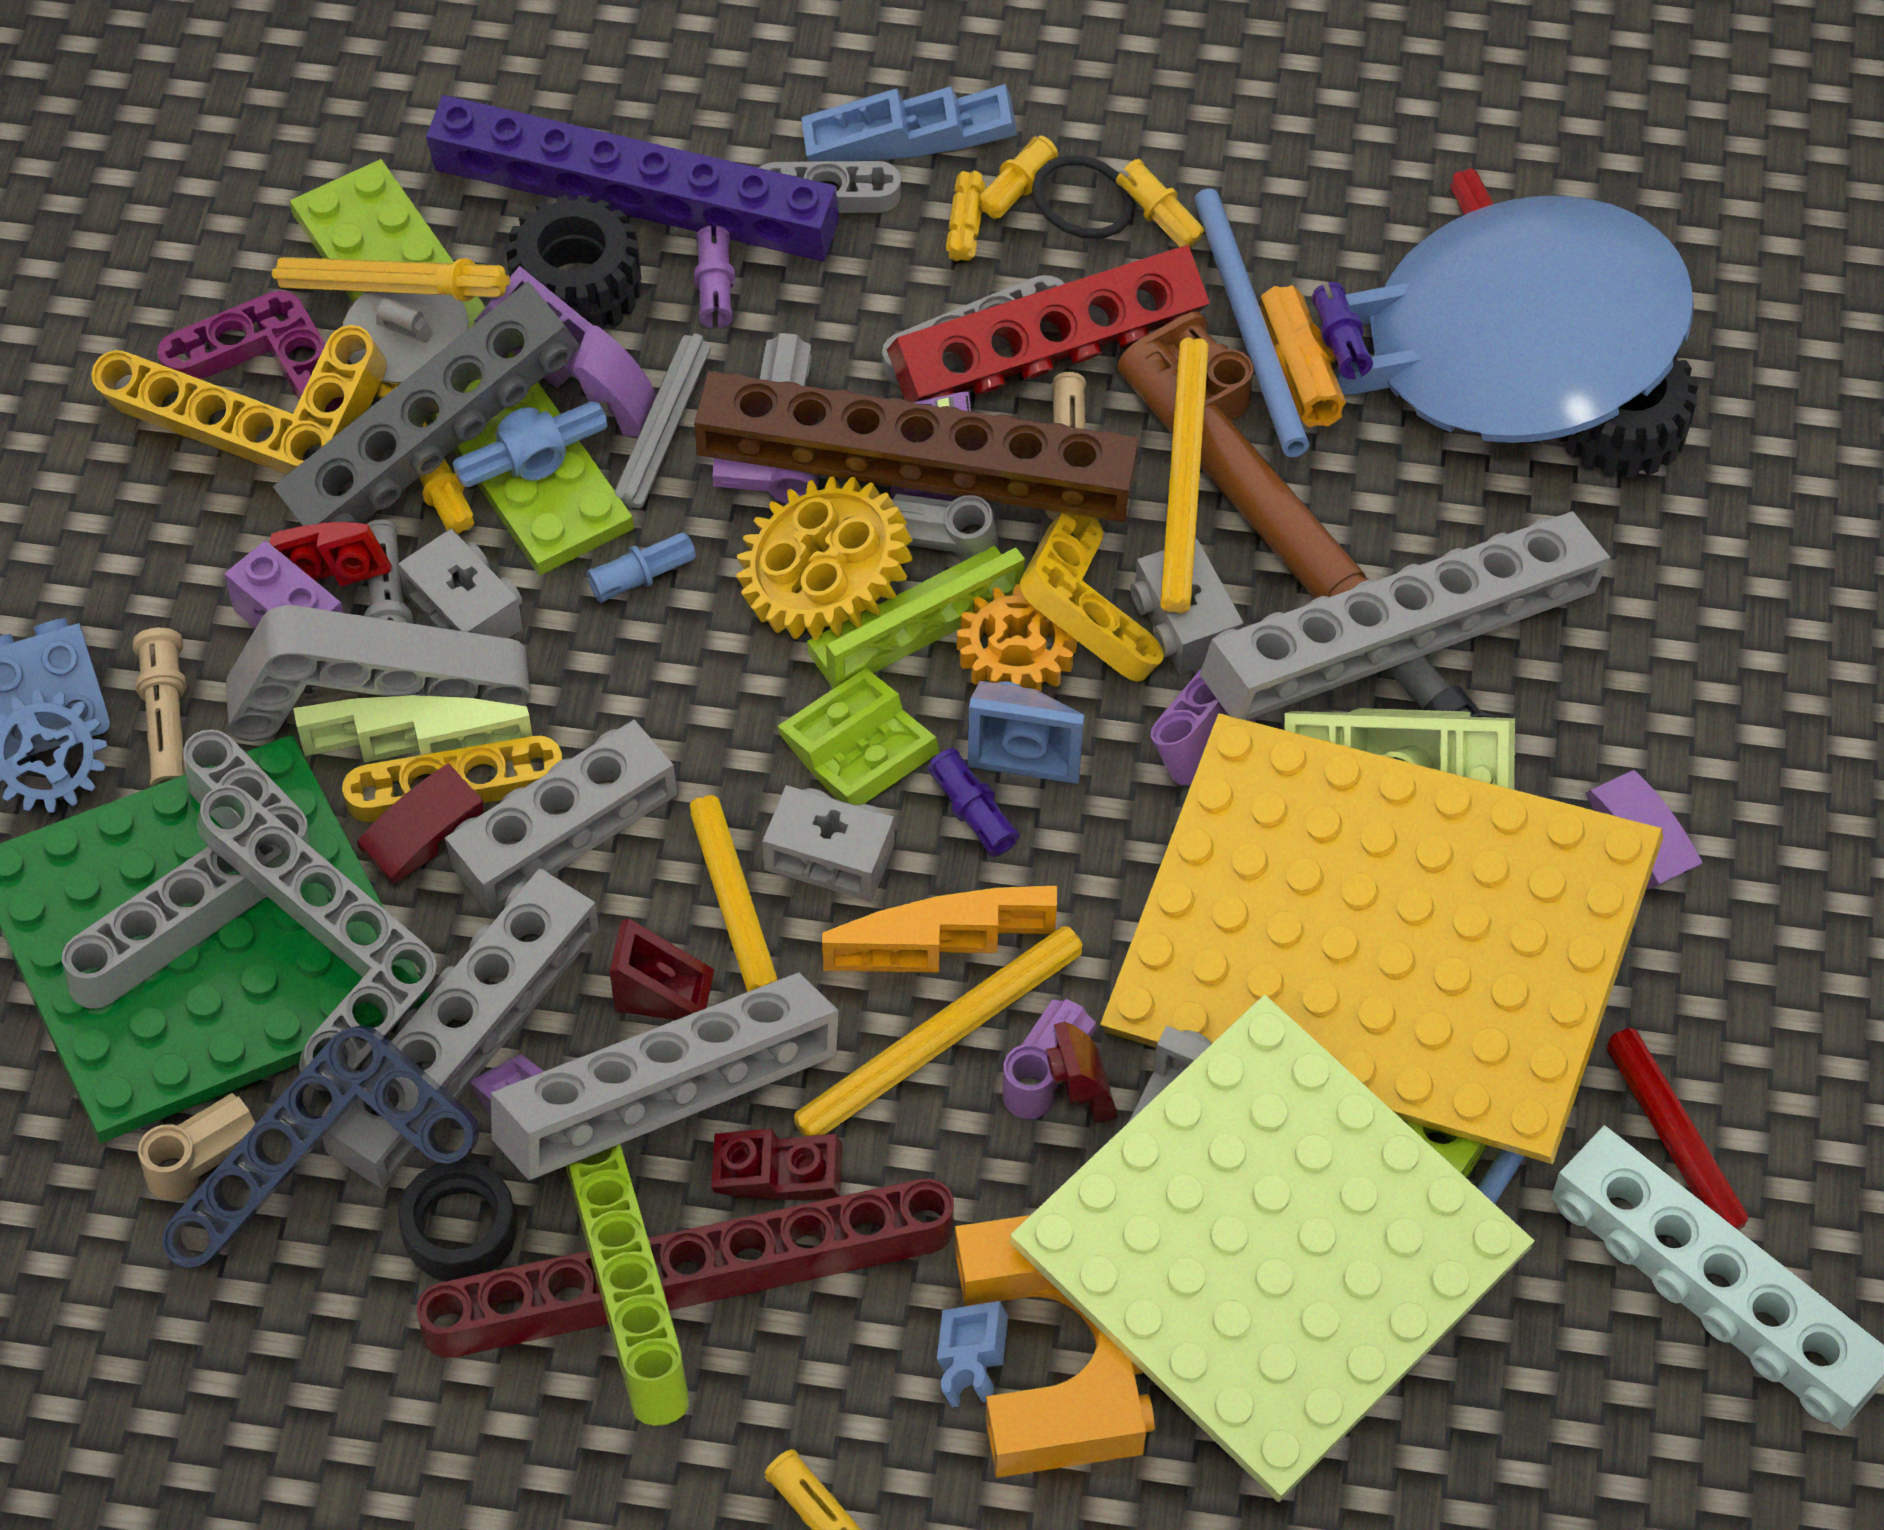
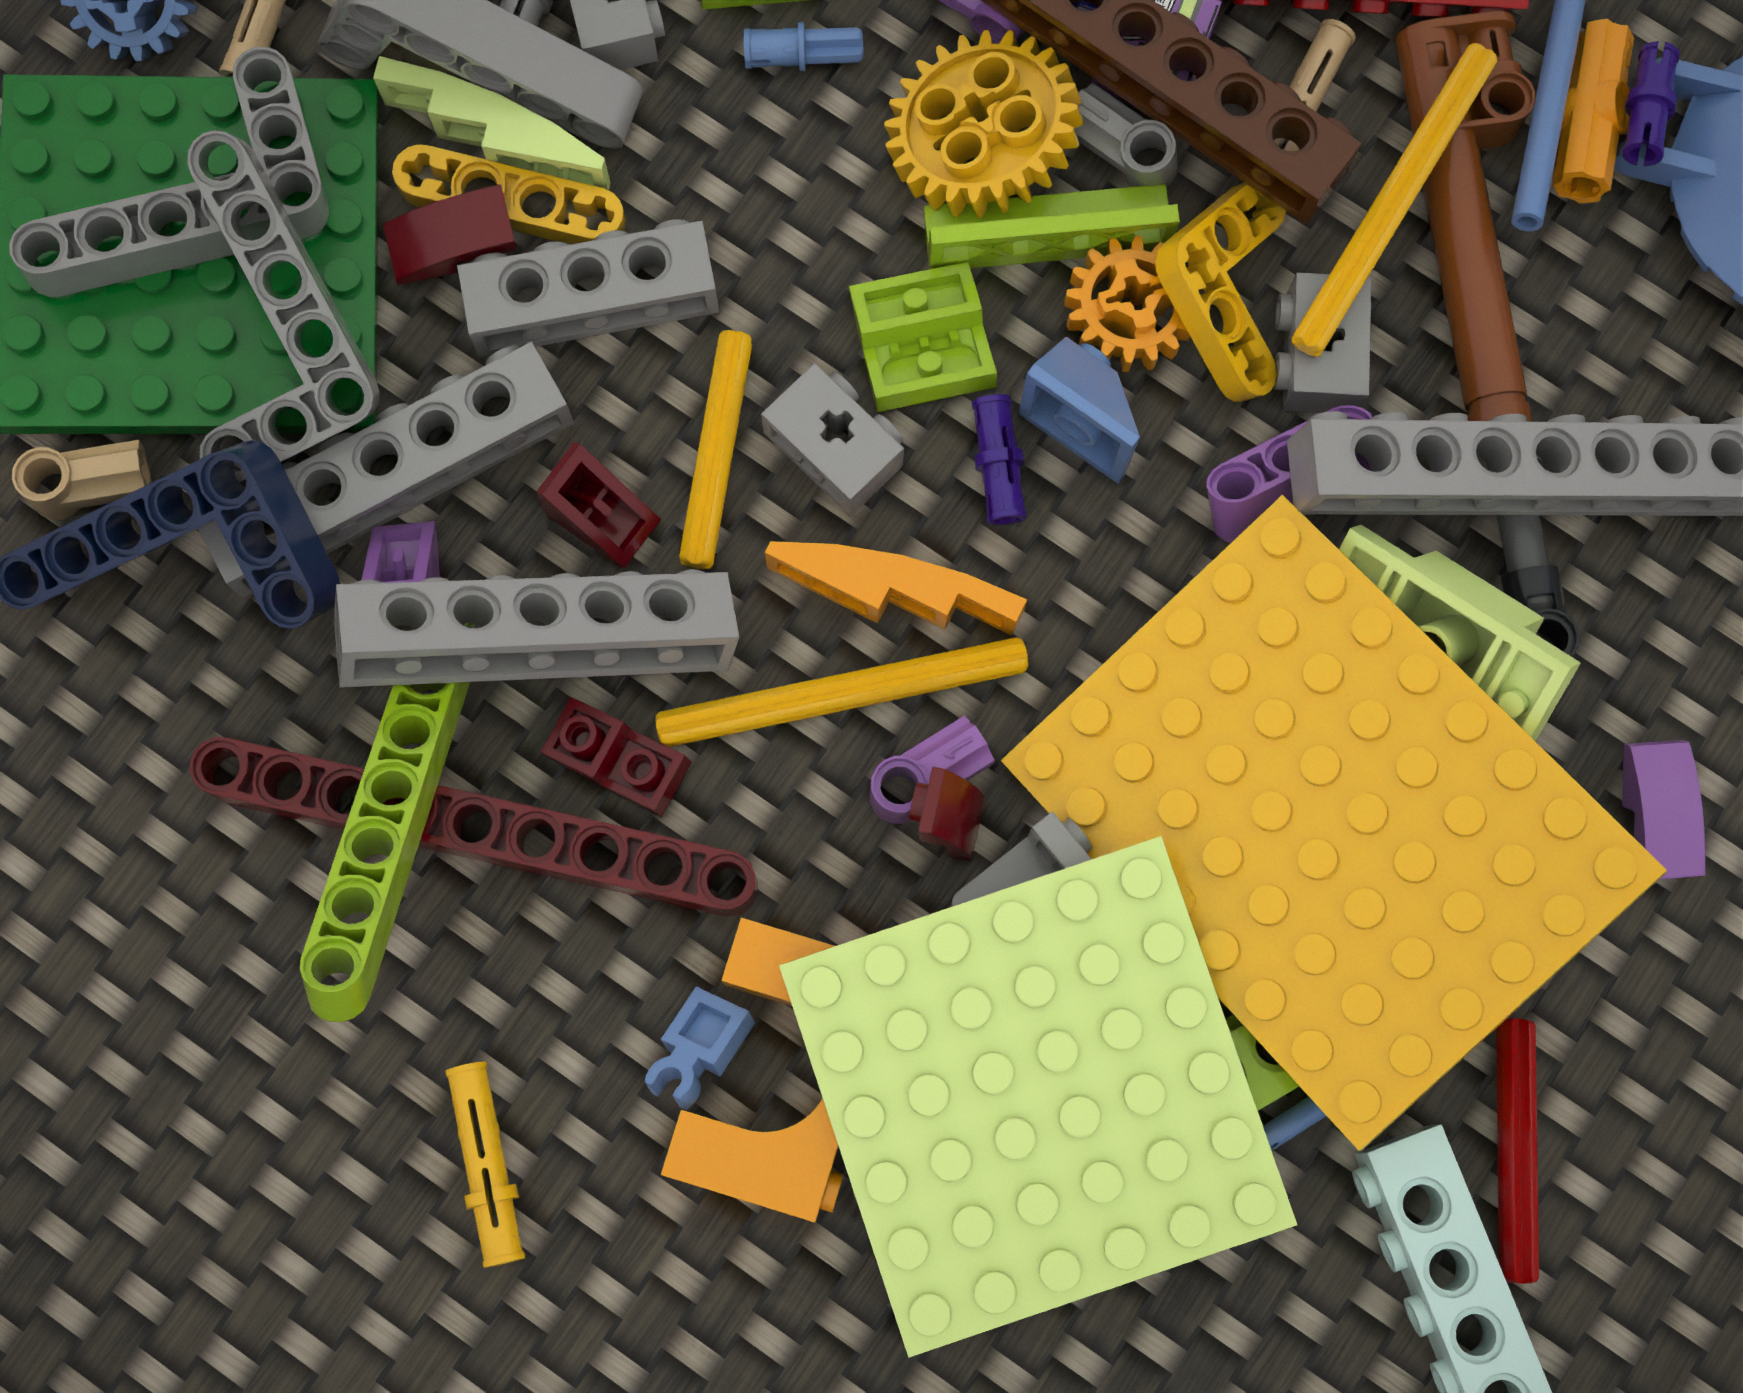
camera: 25 degrees right, 20 degrees up
black tyre [398,1159,517,1281] -> none

